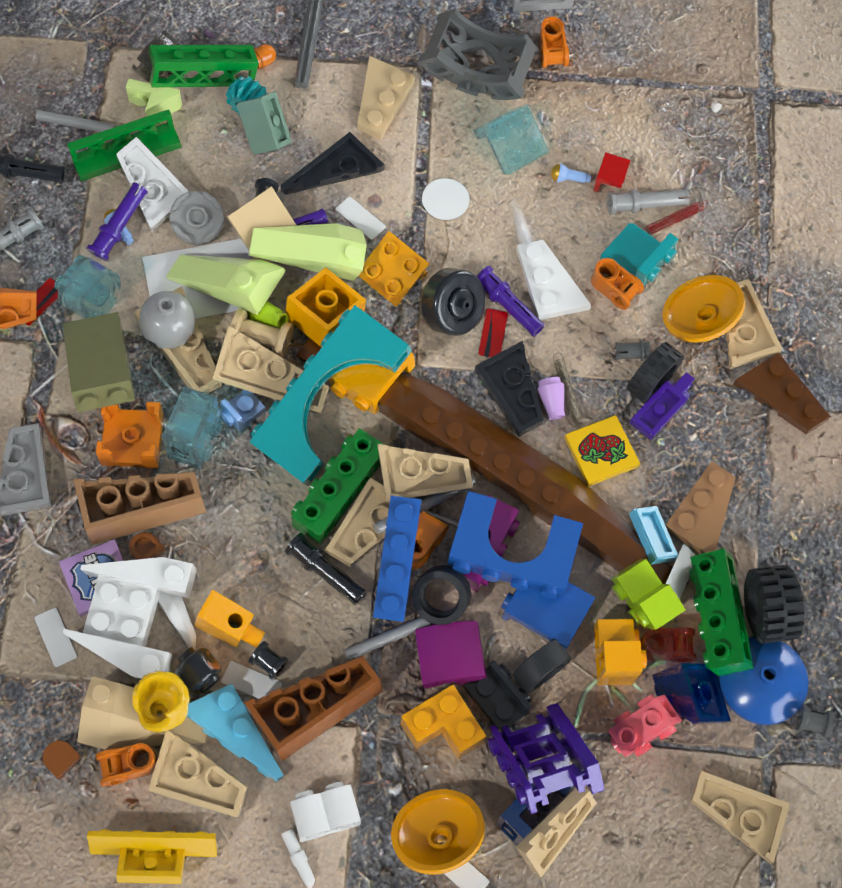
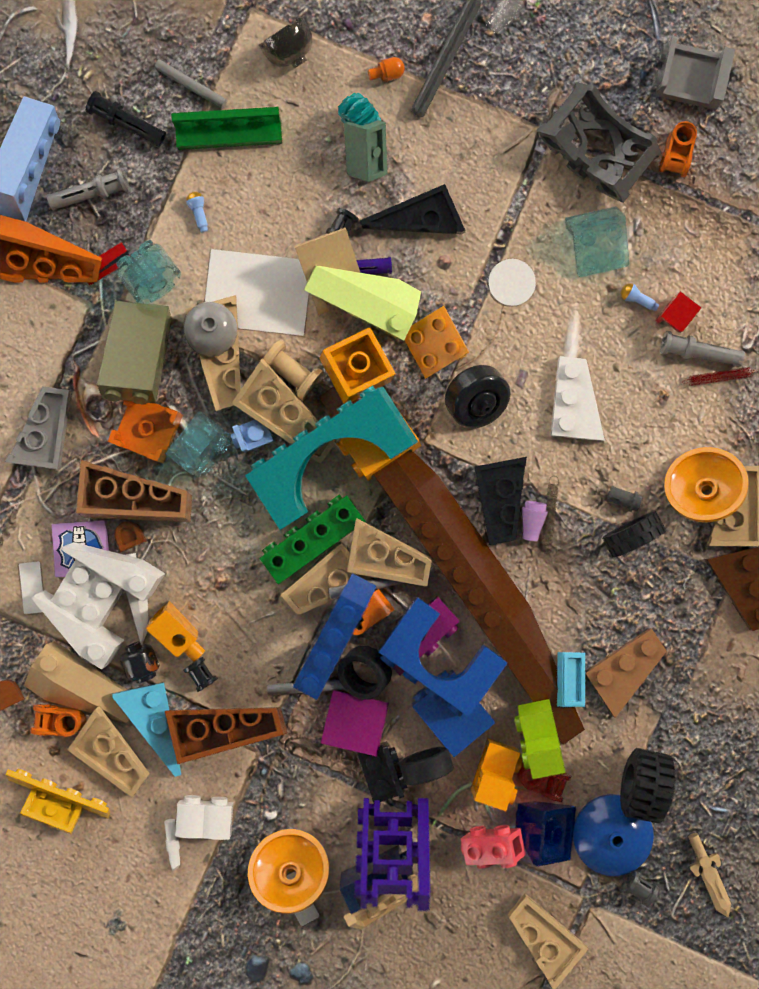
camera: 25 degrees right, 20 degrees up
dark purple pin [86,182,148,262] -> none
white wing [116,137,189,232] -> none
yellowish green slope [126,79,182,117] -> none
yellow piece [132,671,190,732] -> none
green fence [149,45,259,88] -> none
yellowish green wedge [166,255,286,315] -> none
light grey tile [169,191,224,246] -> none
white sticker [221,661,283,698] -> none
lime cone [247,301,289,329] -> none
black pin [285,533,367,605] -> none
white sticker [336,196,386,240] -> none
tan wing [357,56,416,140] -> none
light orange brick [400,684,487,759] -> none
dark purple pin [477,266,545,337] -> none
red sticker [478,309,508,358] -> none
yellow tile [564,415,640,487] -> none
orange piece [591,258,644,310] -> none
teal bracket [600,223,679,287] -> none
dark purple hinge [629,372,695,441] -> none
white sticker [666,544,695,600] -> none
green brick [689,548,754,676] -> none

